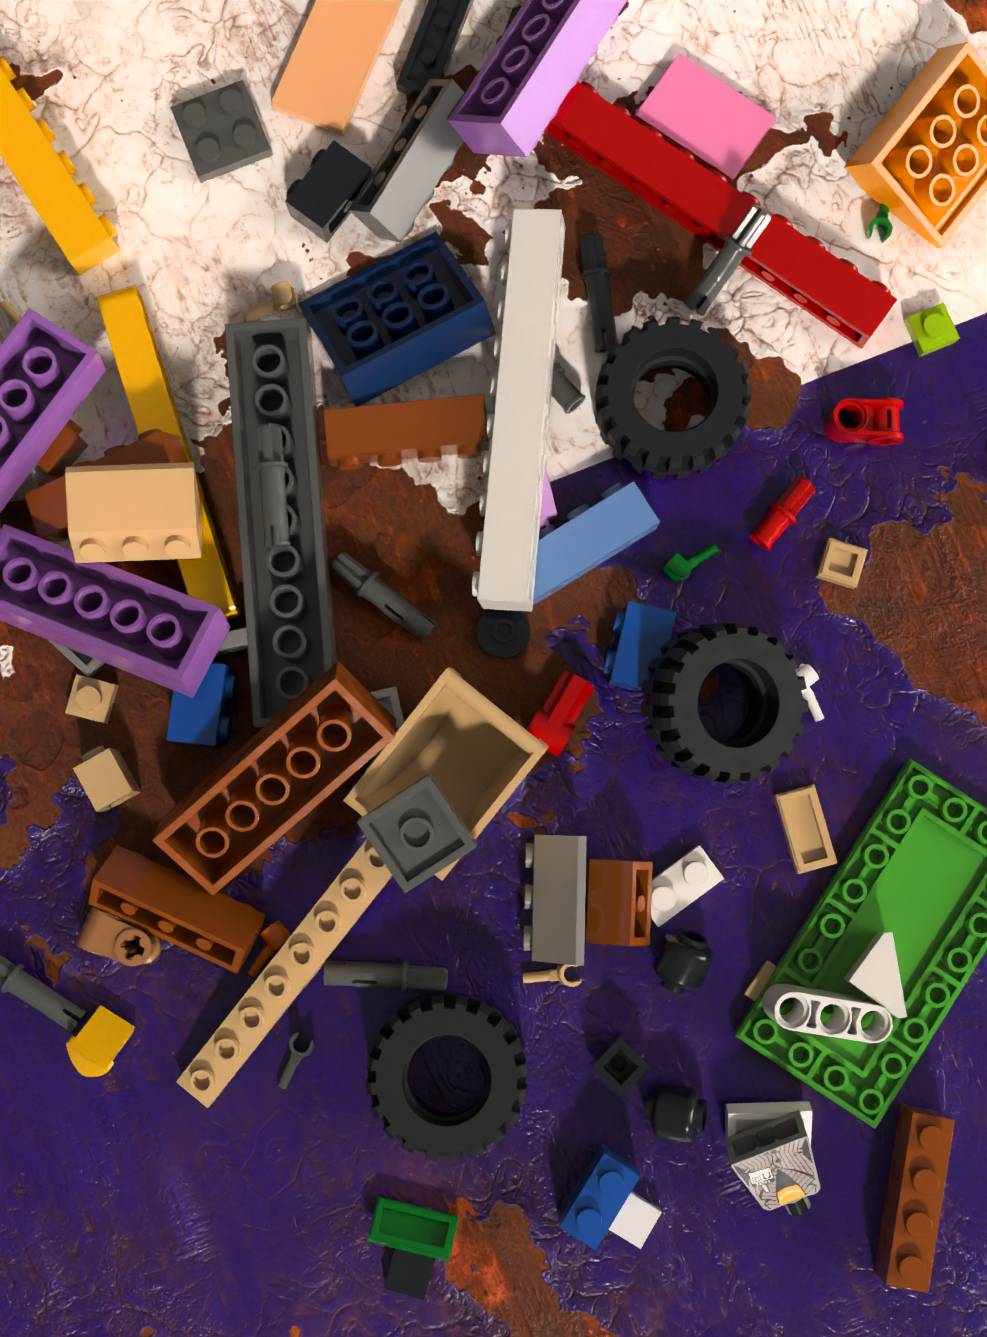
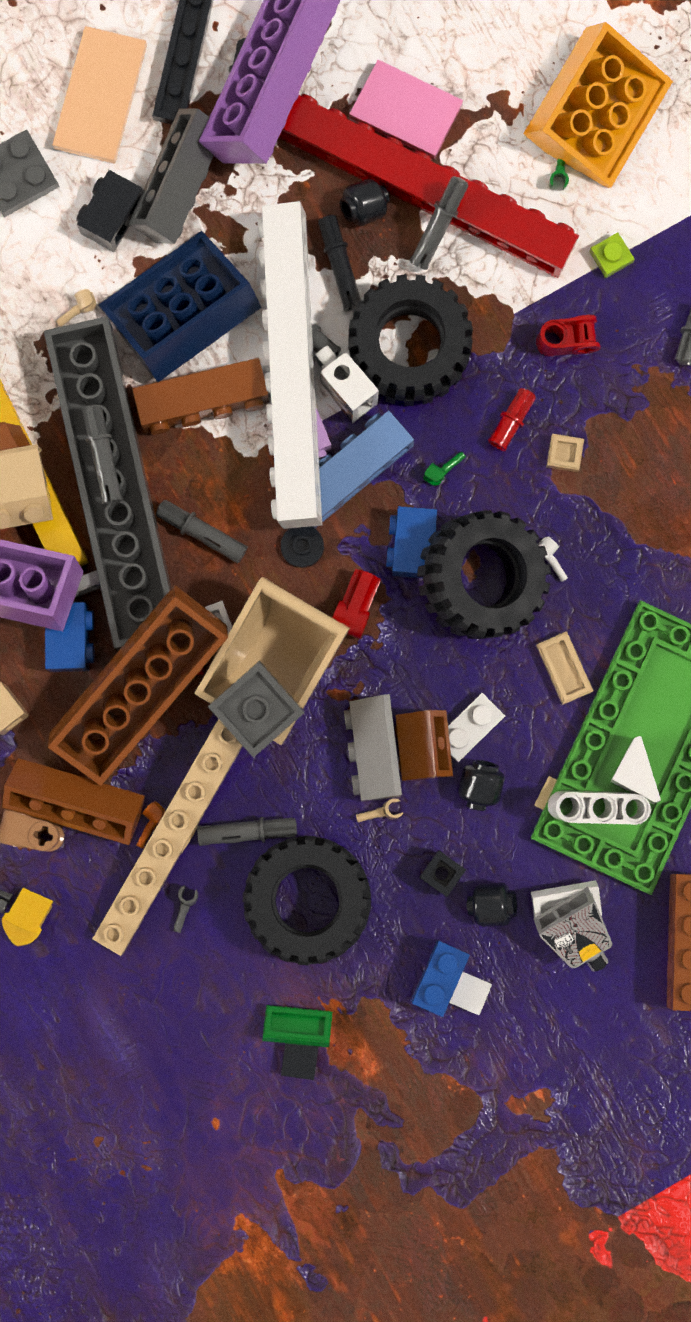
camera: 10 degrees left, 0 degrees up
none -> white torso [313,346,379,424]
none -> black head [340,178,390,226]

